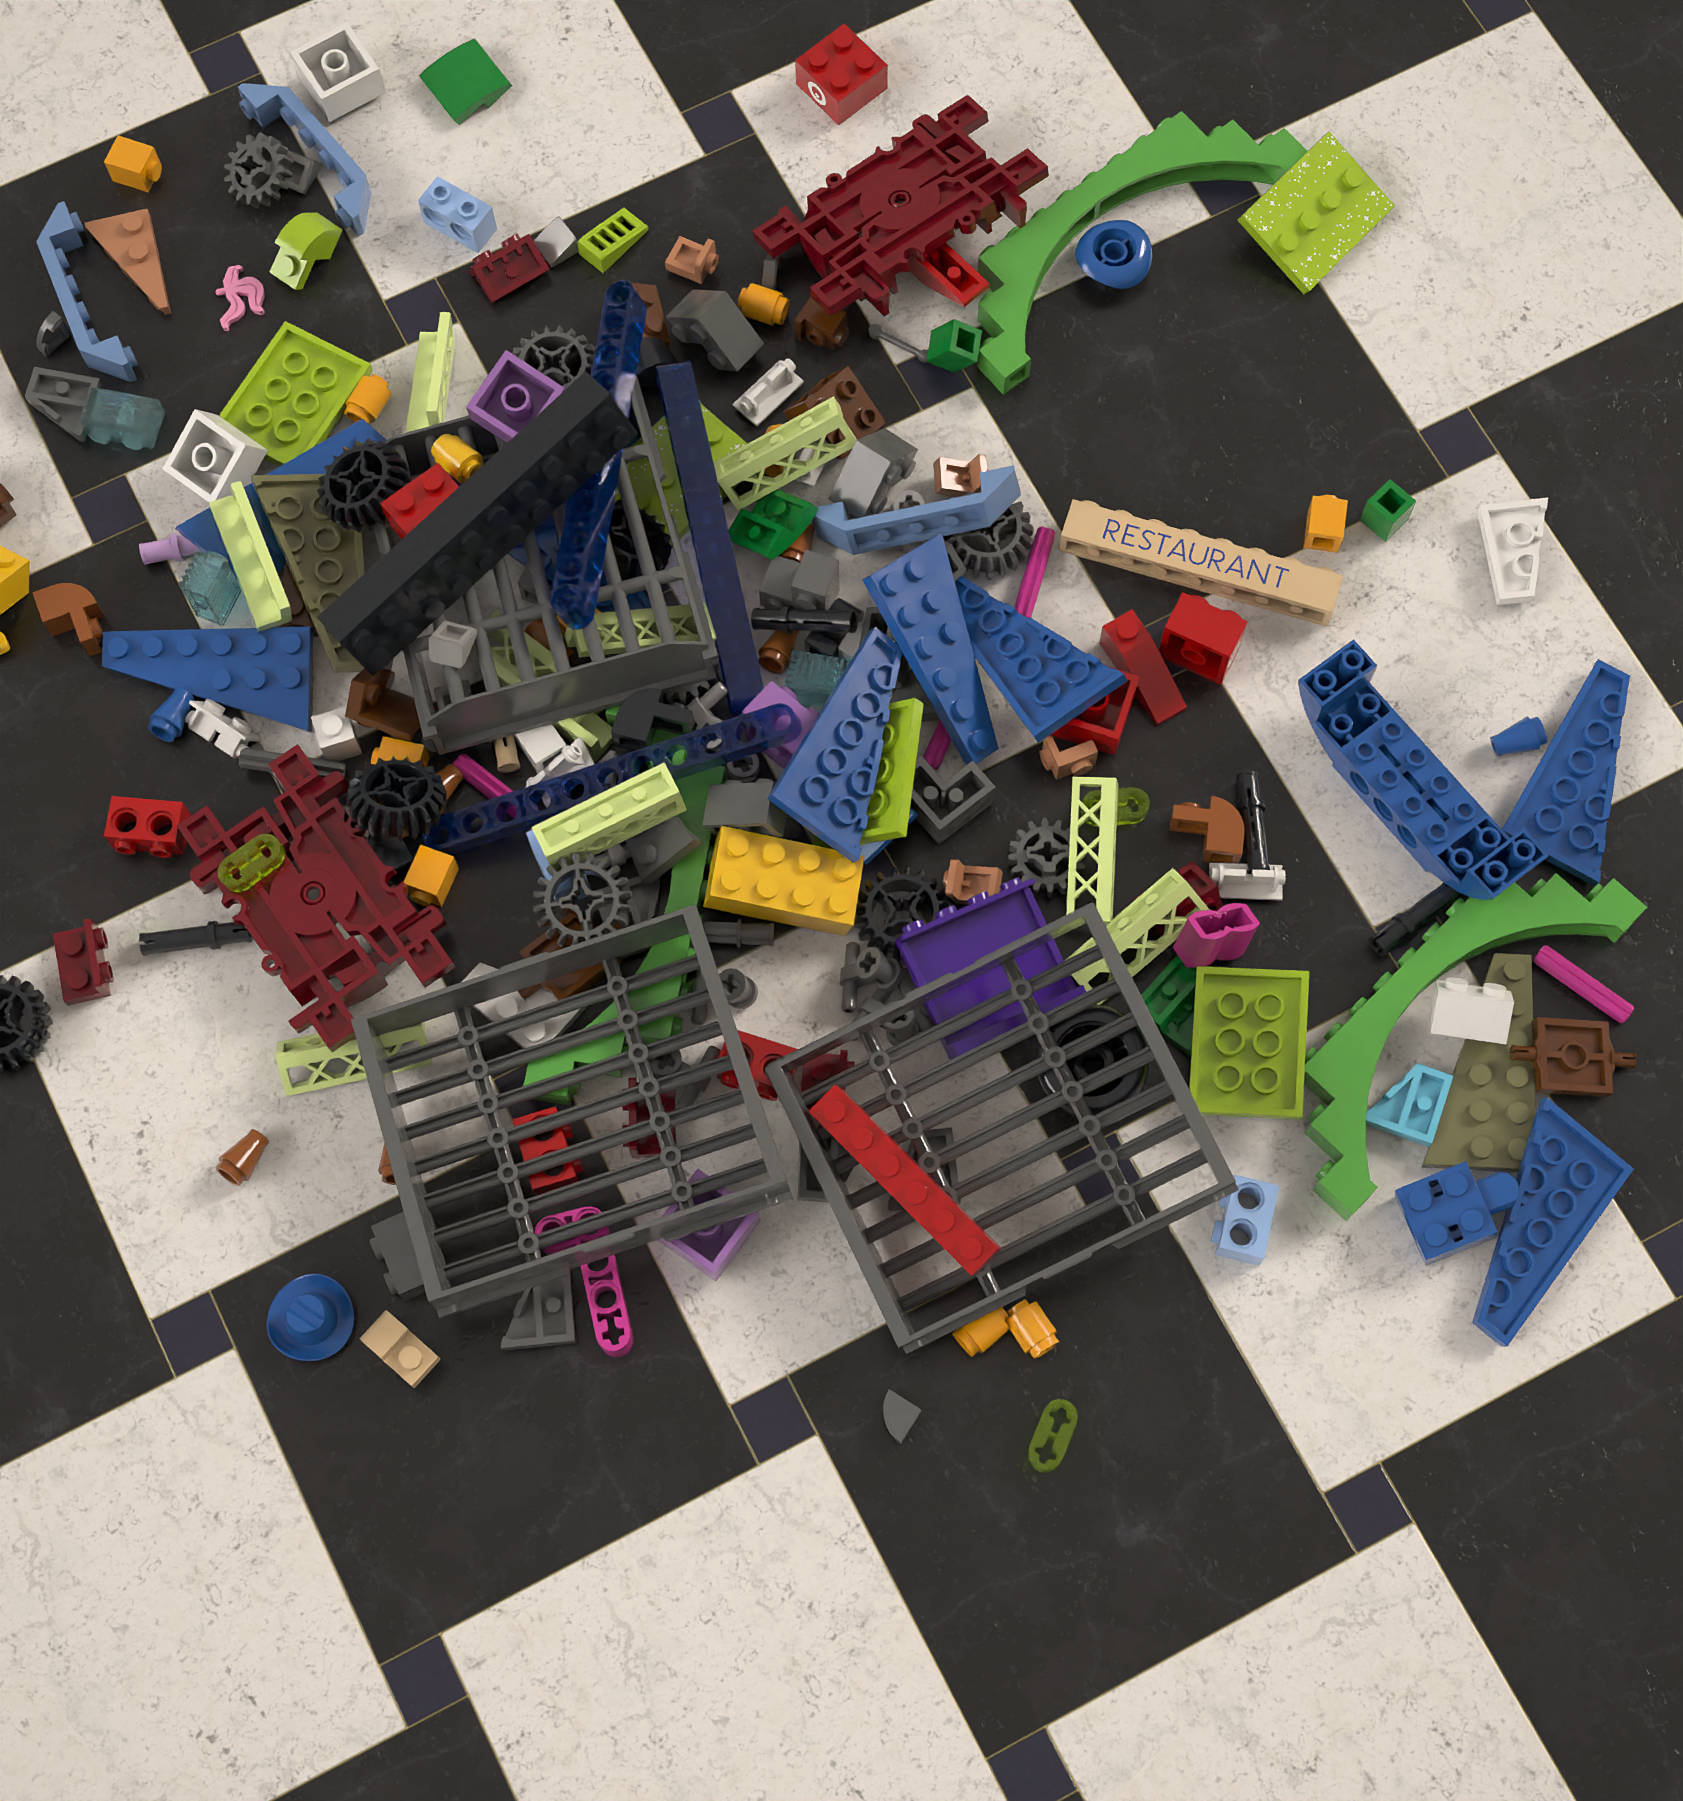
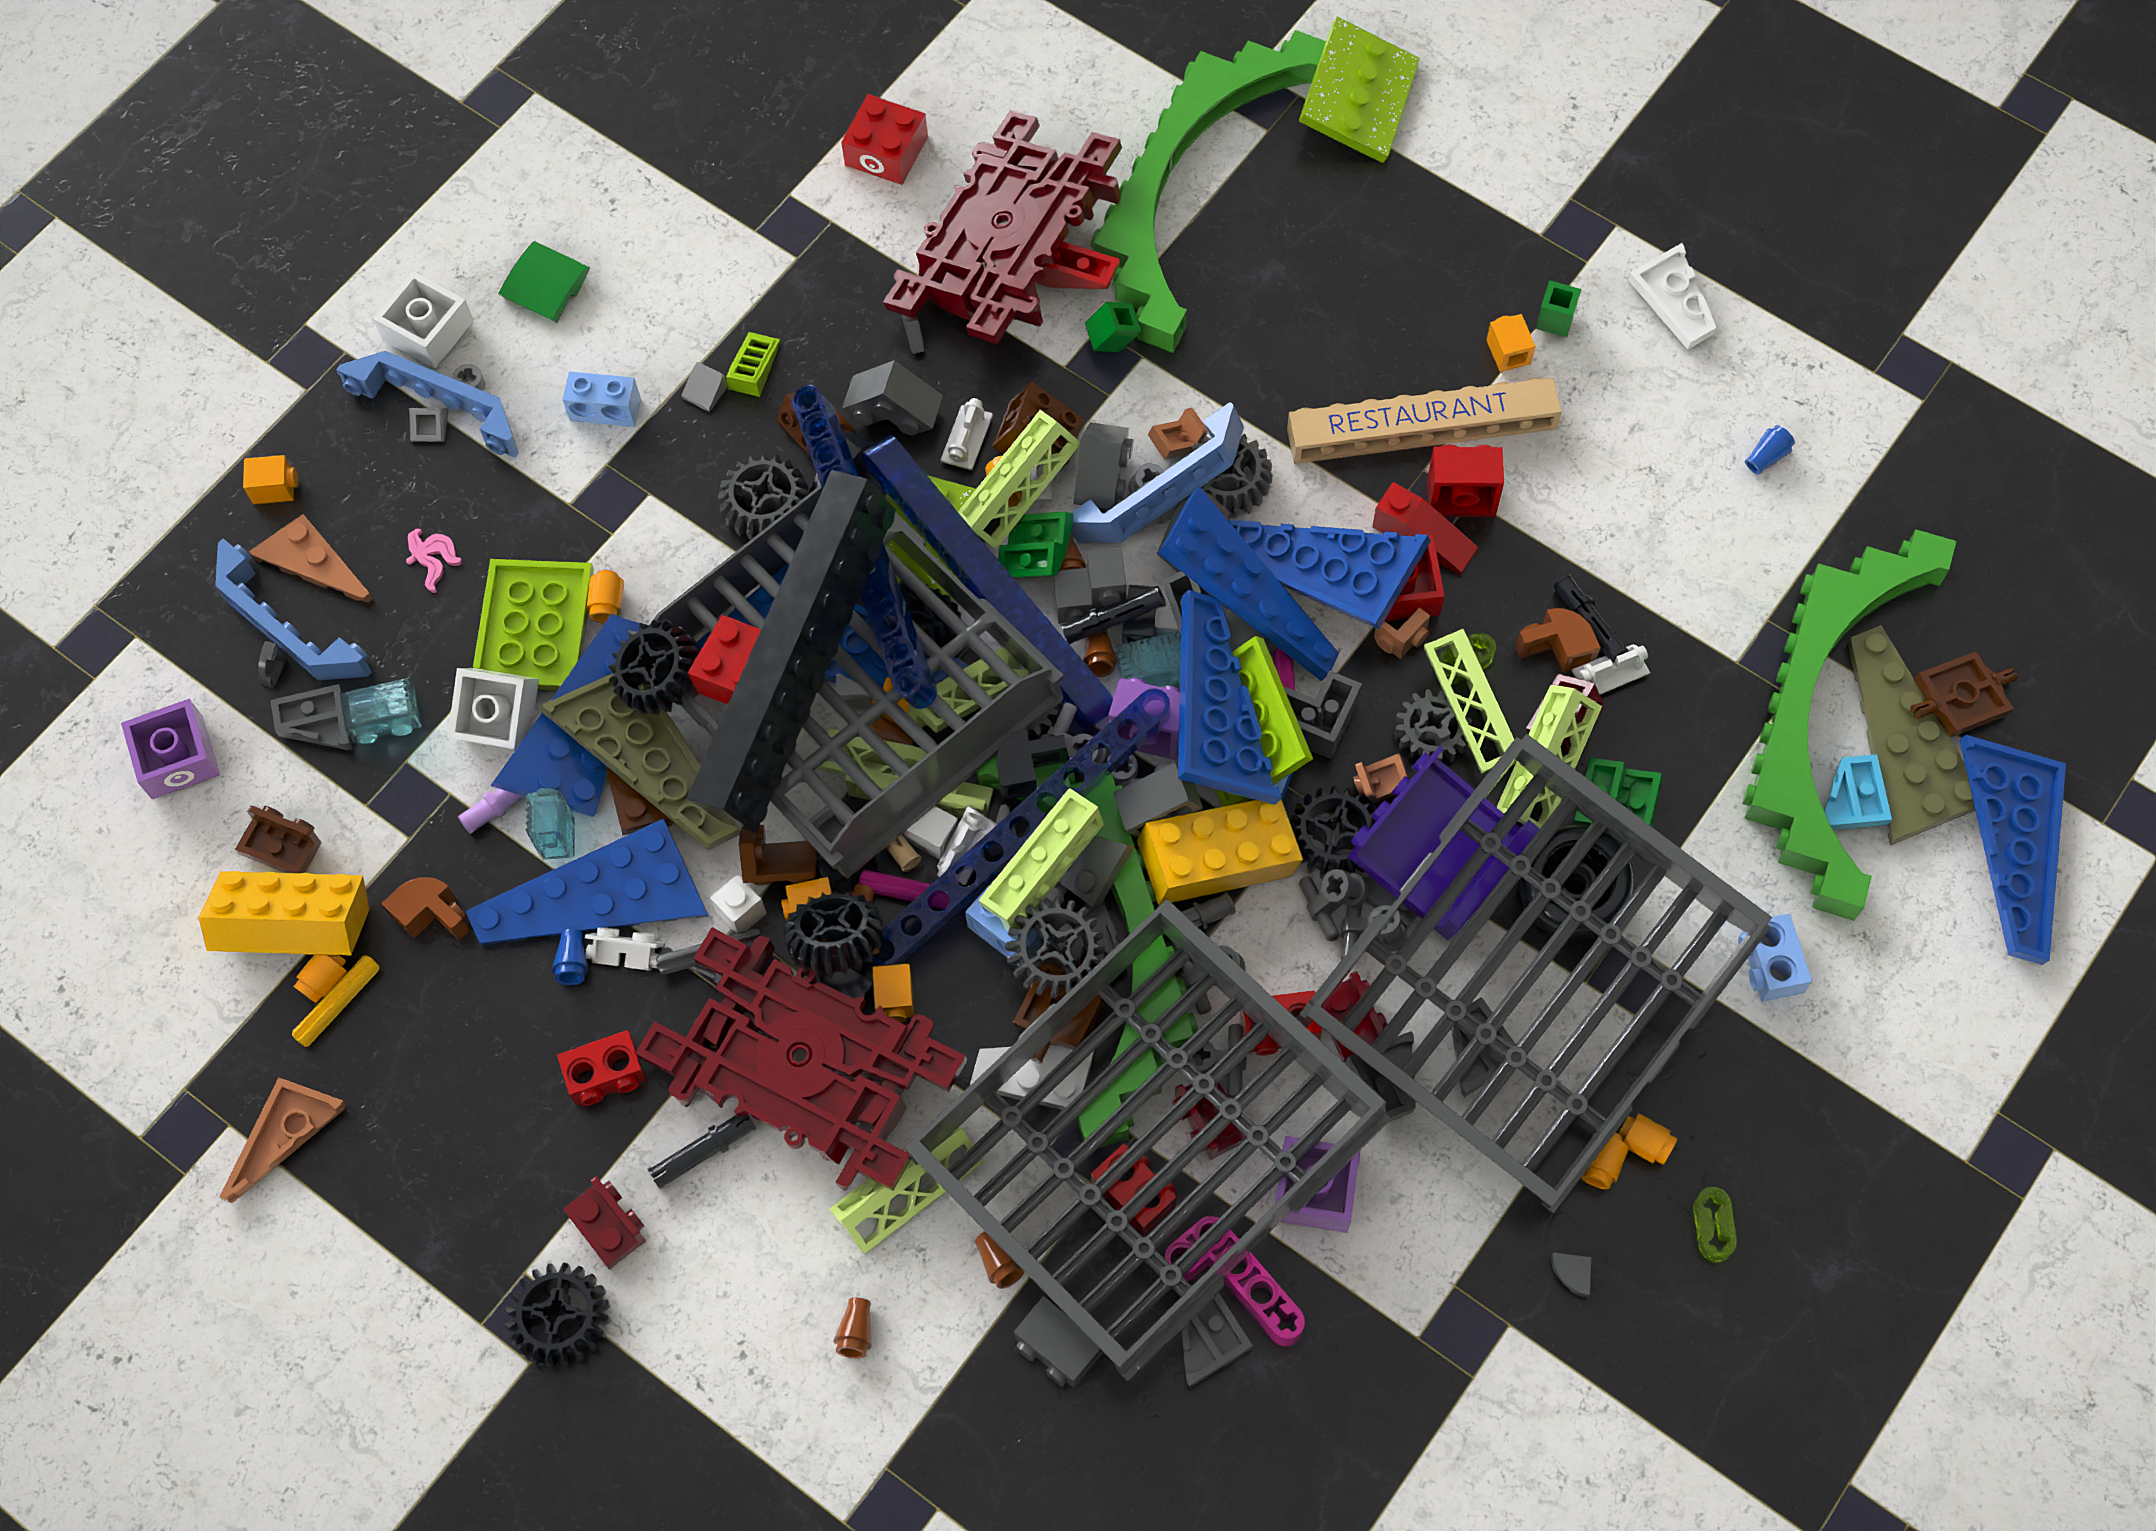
camera: 25 degrees left, 5 degrees down
yellowish green fence [209,481,292,632] -> none
clear neon green beam [218,834,285,892] -> none
dark grey gear [224,133,293,208] -> none
blue hat [267,1274,354,1361] -> none
lime brick [270,213,343,290] -> none
tan brick [359,1310,441,1388] -> none
yellowish green fence [406,312,455,432] -> none
light grey slope [429,621,477,668] -> none
yellow brick [431,434,484,484] -> none
medium lavender brick [466,350,565,443] -> none
dark red bracket [469,233,550,304] -> none
nougat bracket [665,236,719,284] -> none
light orange brick [737,283,790,326] -> none
reddish brown brick [794,297,849,351] -> none
red brick [808,1084,1002,1276] -> none
dark grey hinge [869,324,928,363] -> none
dark pink axle [1014,526,1055,618] -> none
blue hat [1075,220,1152,289] -> none
dark pink brick [1173,903,1260,968] -> none
lime plate [1189,966,1309,1120] -> none
blue slope [1298,639,1549,900] -> none
black pin [1369,882,1464,957] -> none
blue brick [1395,1161,1519,1266] -> none
white brick [1429,978,1514,1044] -> none
blue wing [1502,659,1630,886] -> none
dark pink axle [1533,945,1634,1023] -> none
none -> light grey bush [452,364,485,391]

